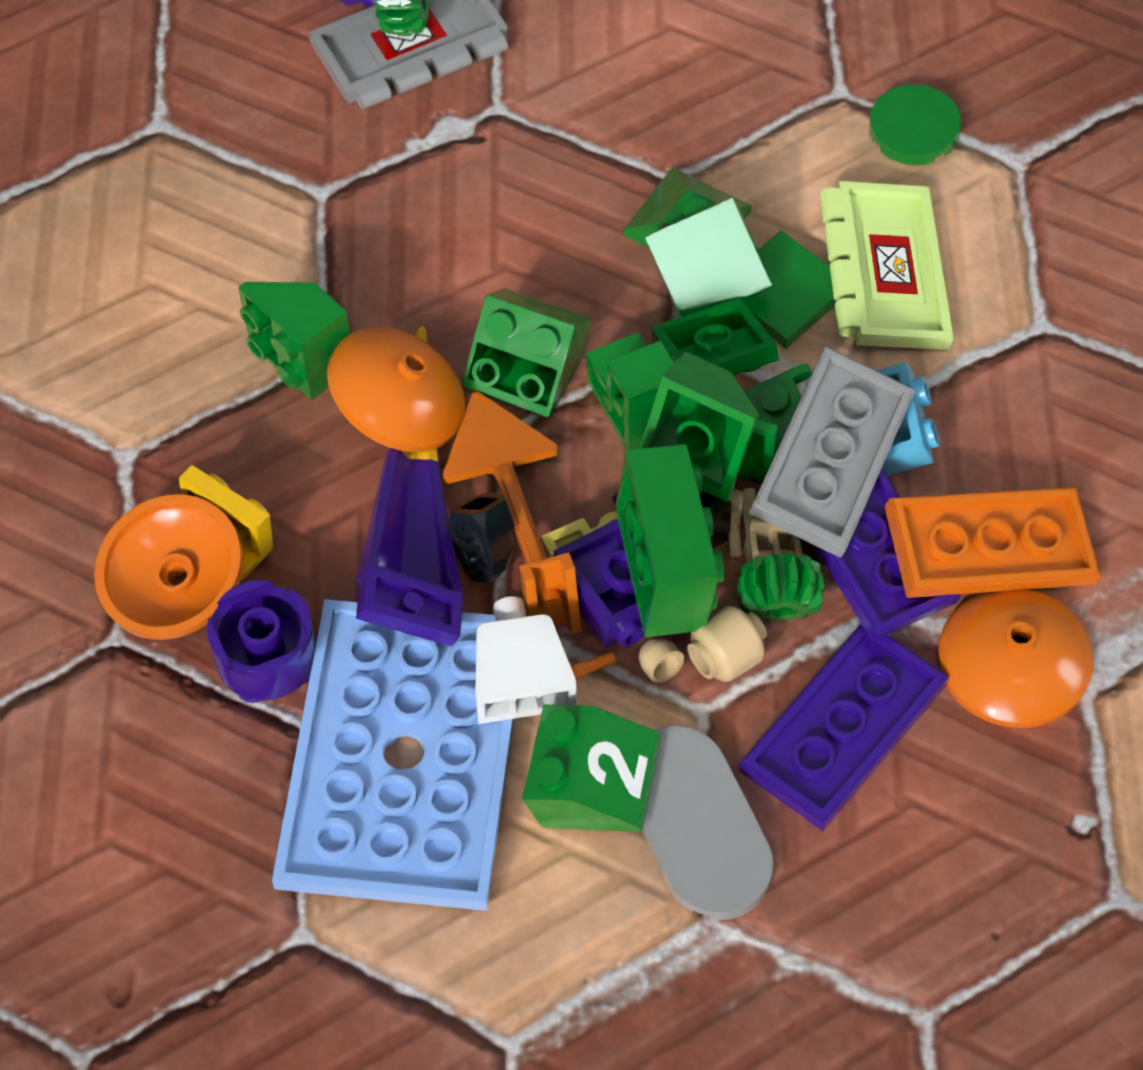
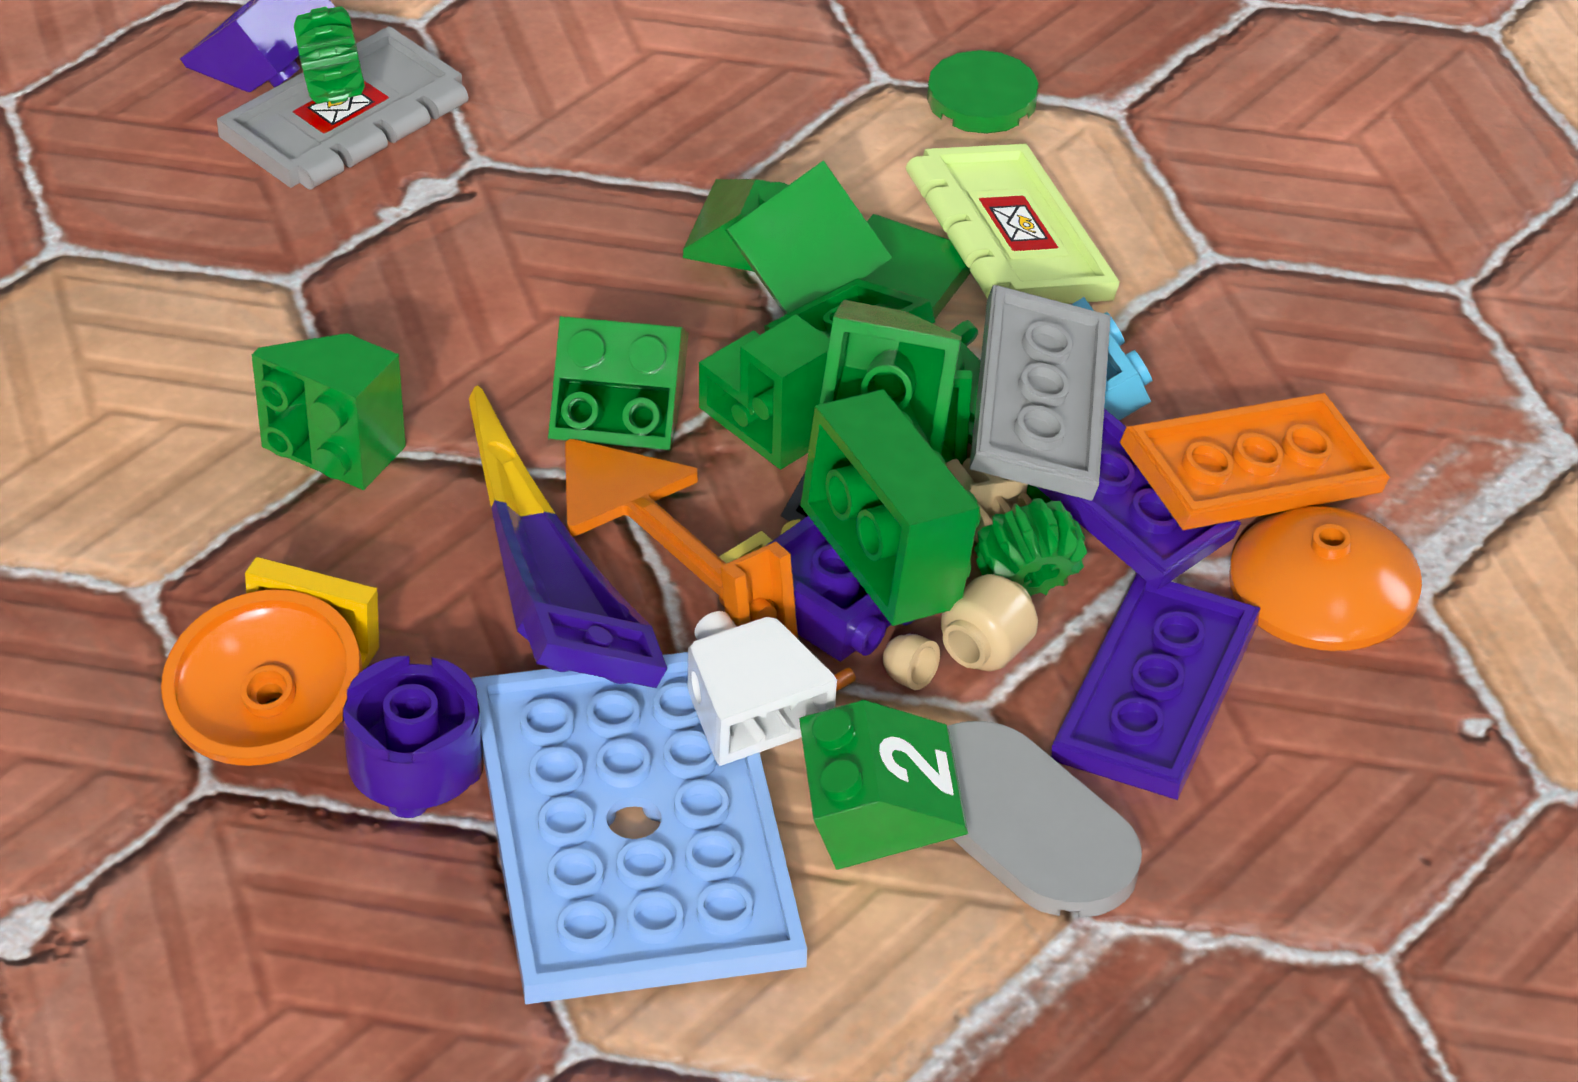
camera: 20 degrees left, 15 degrees down
orange dish [327,327,466,452] -> none
black rock [449,493,515,583] -> none

